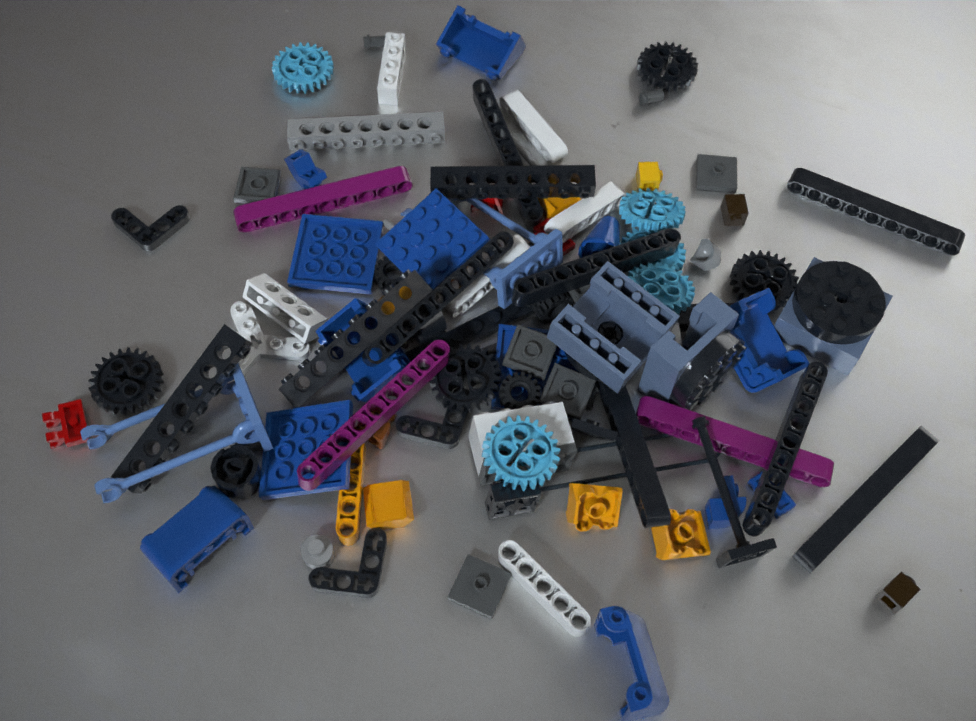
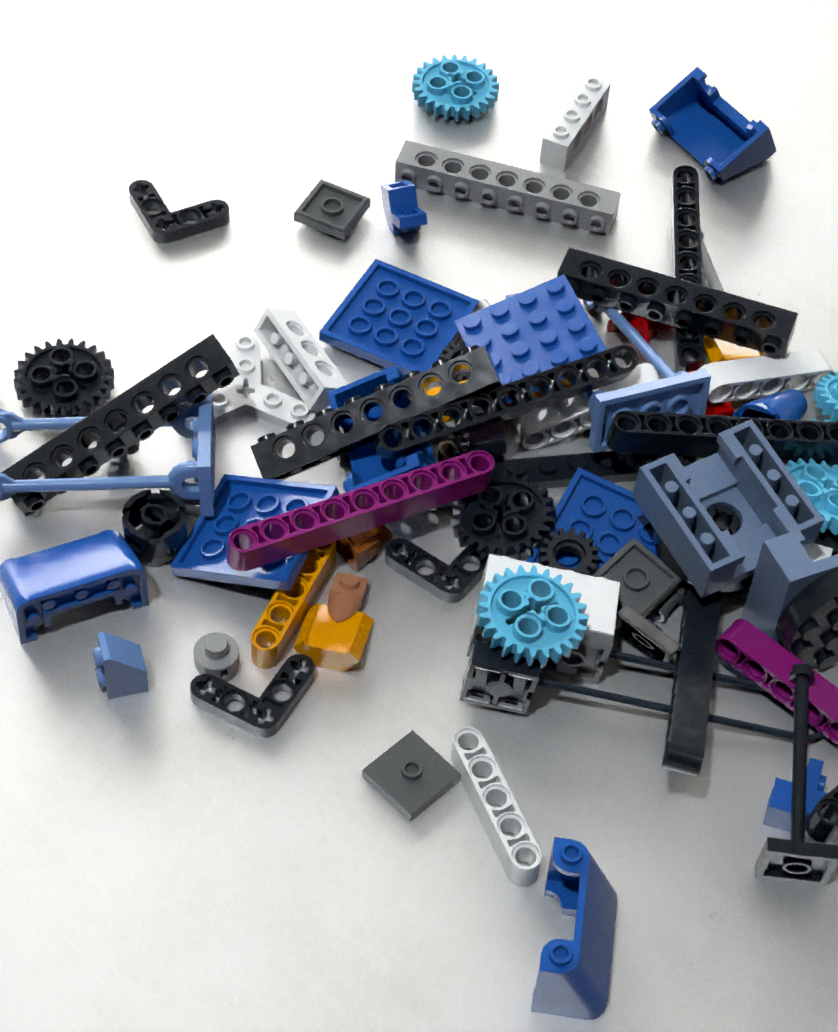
camera: 20 degrees right, 10 degrees down
magenta beam [233,166,413,233] -> none
dark grey pin [364,35,386,50] -> none
white beam [499,90,568,164] -> none
dark grey plate [502,324,557,380] -> none
light orange slope [566,483,623,532] -> none
light orange slope [651,509,711,560] -> none
none -> medium blue slope [93,632,149,700]
none -> nougat plate [327,572,369,623]

